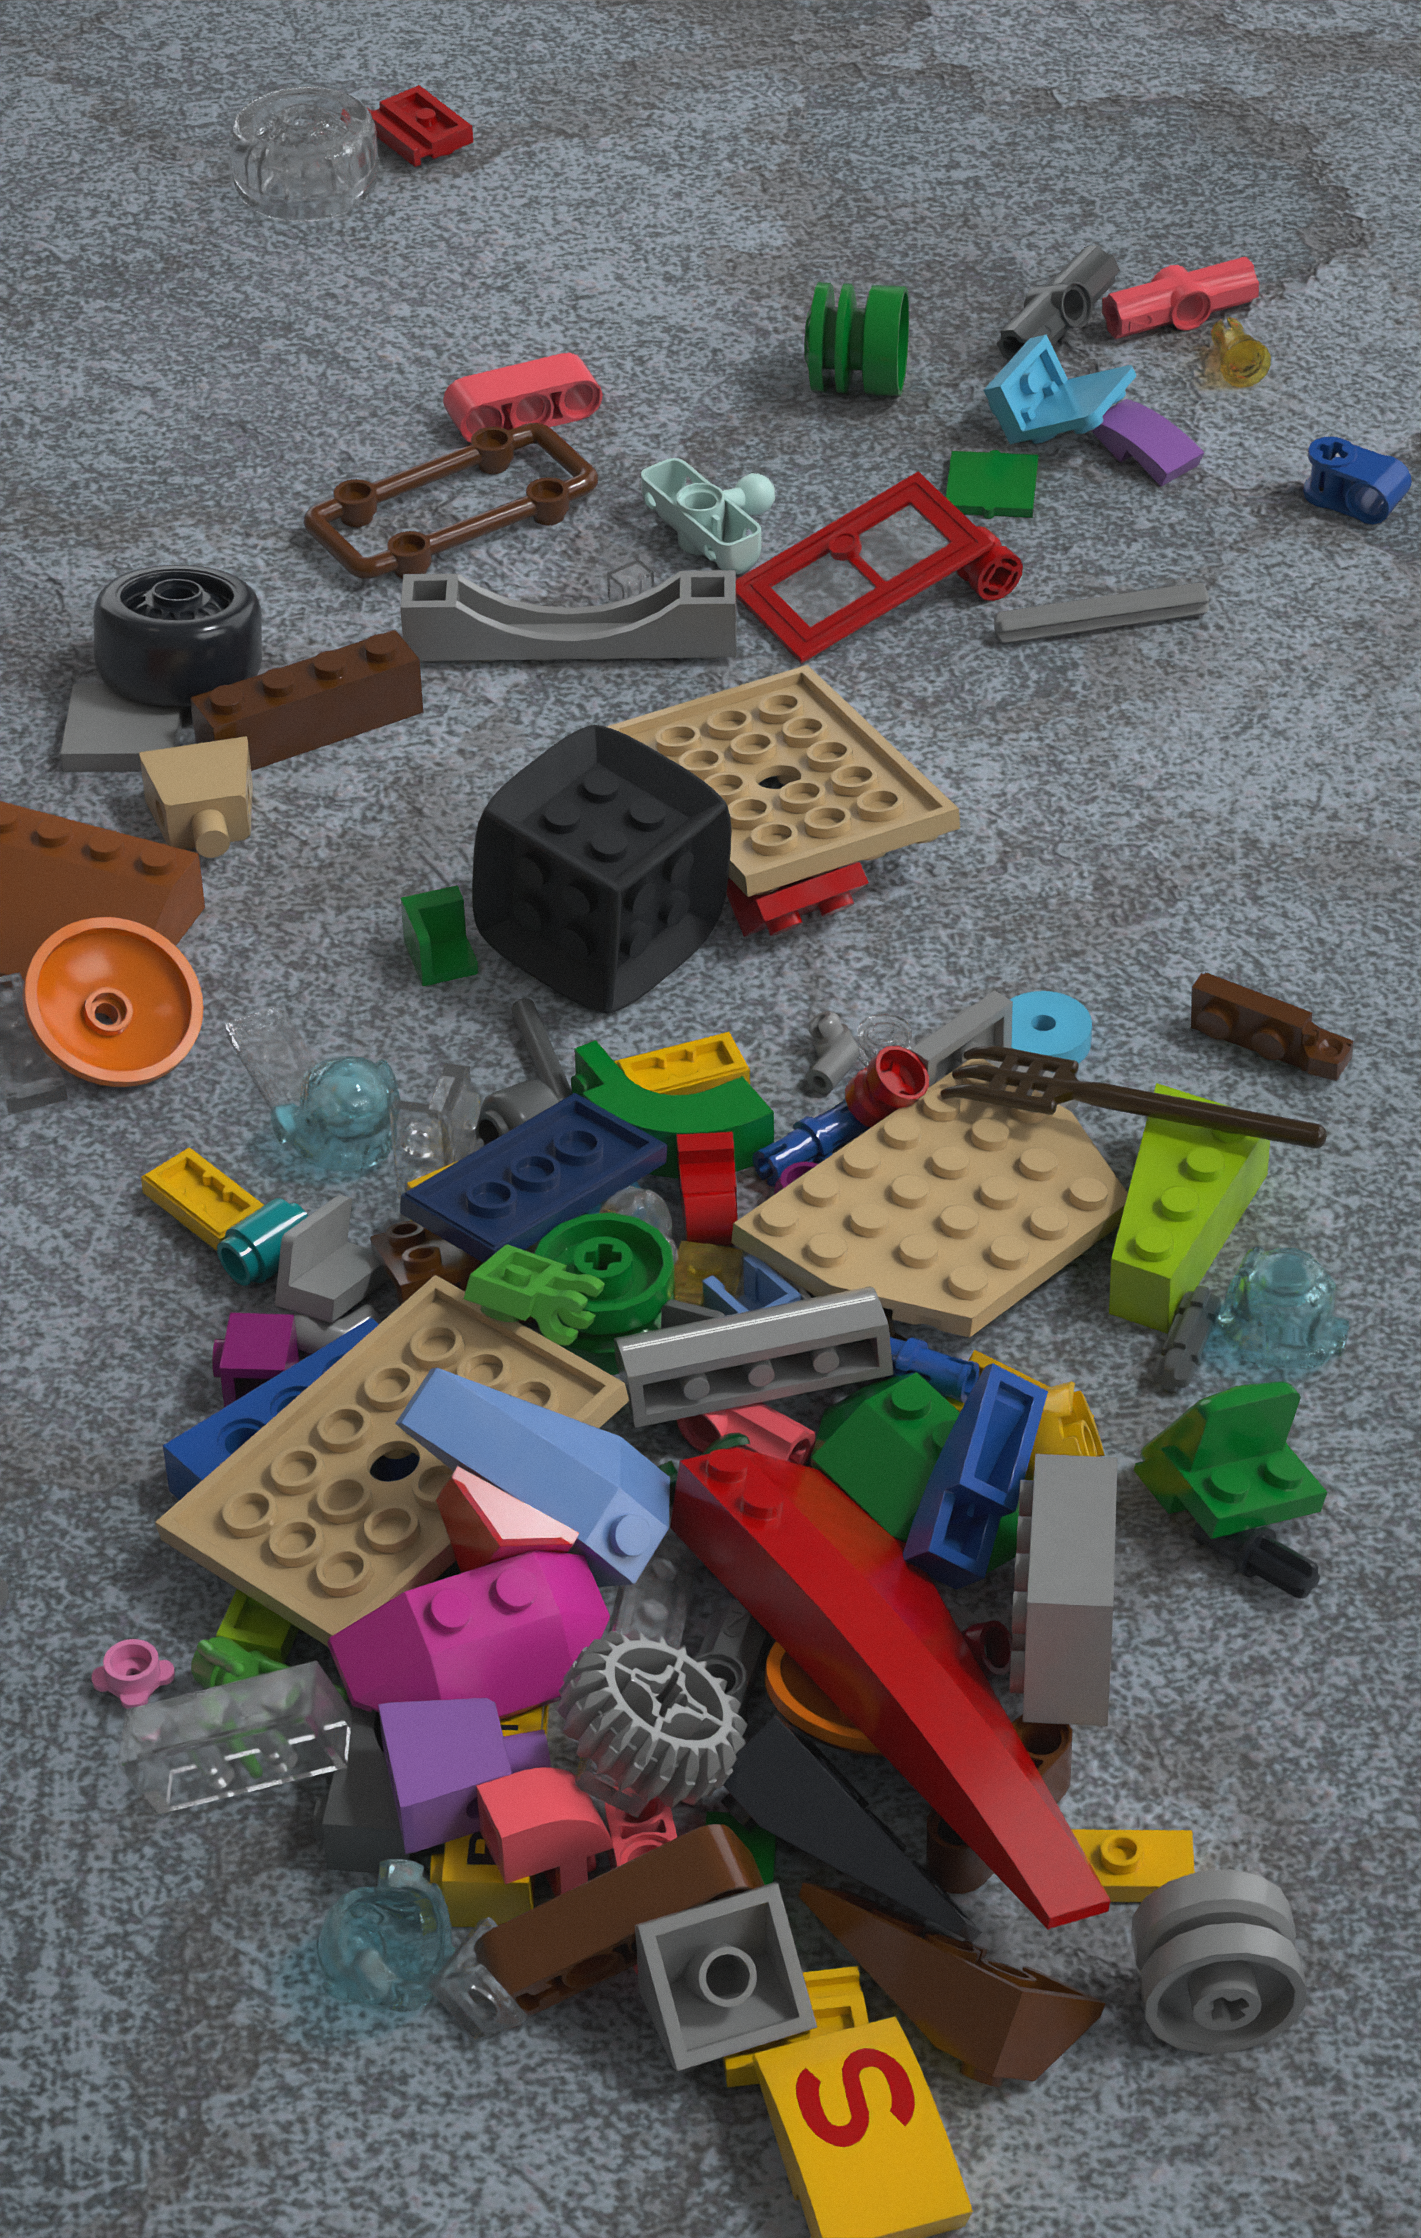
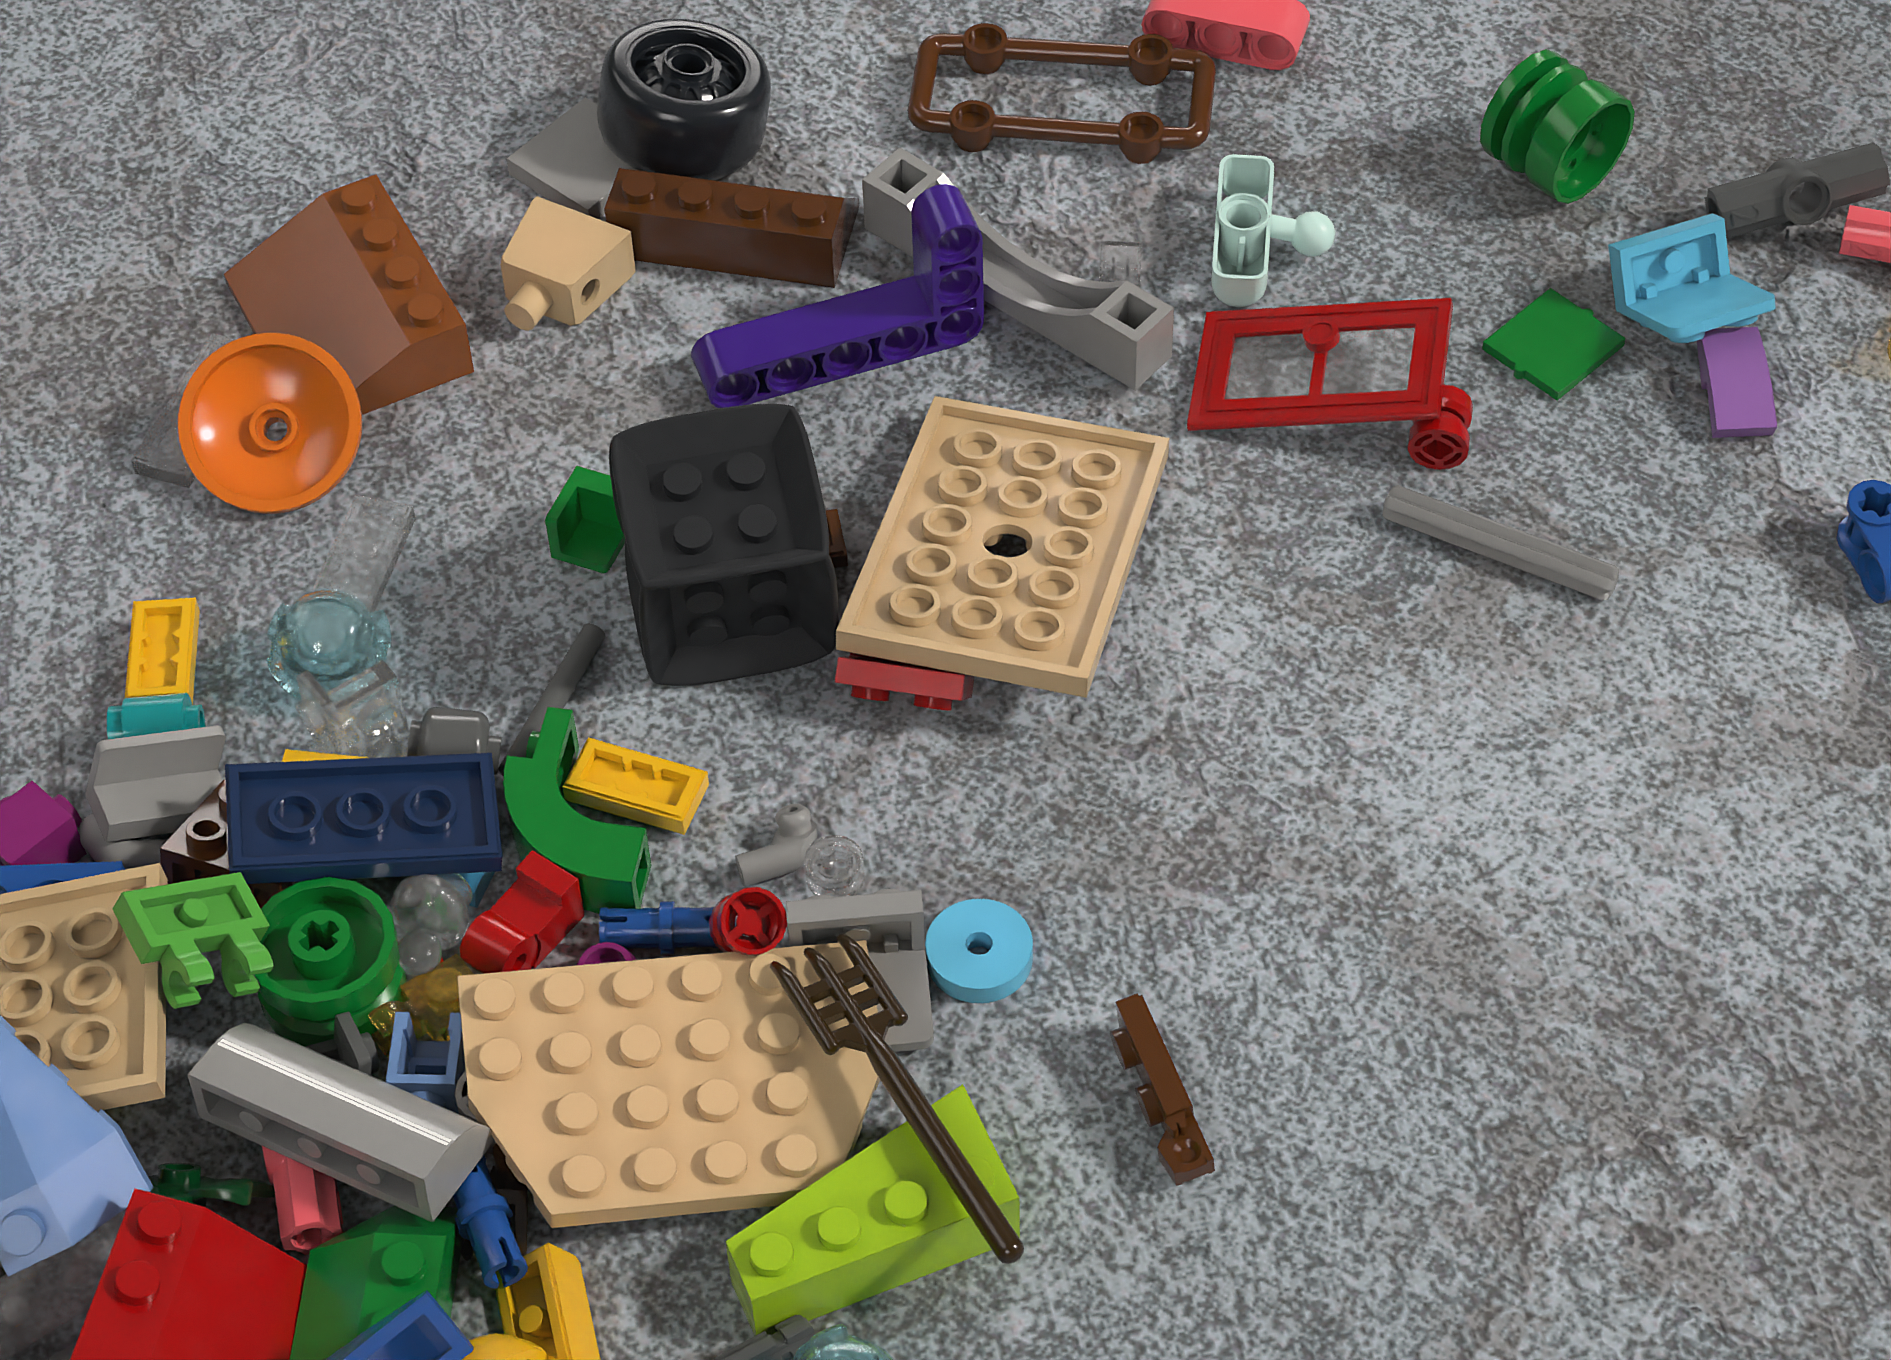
camera: 40 degrees right, 10 degrees up
none -> dark purple beam [691,184,984,408]

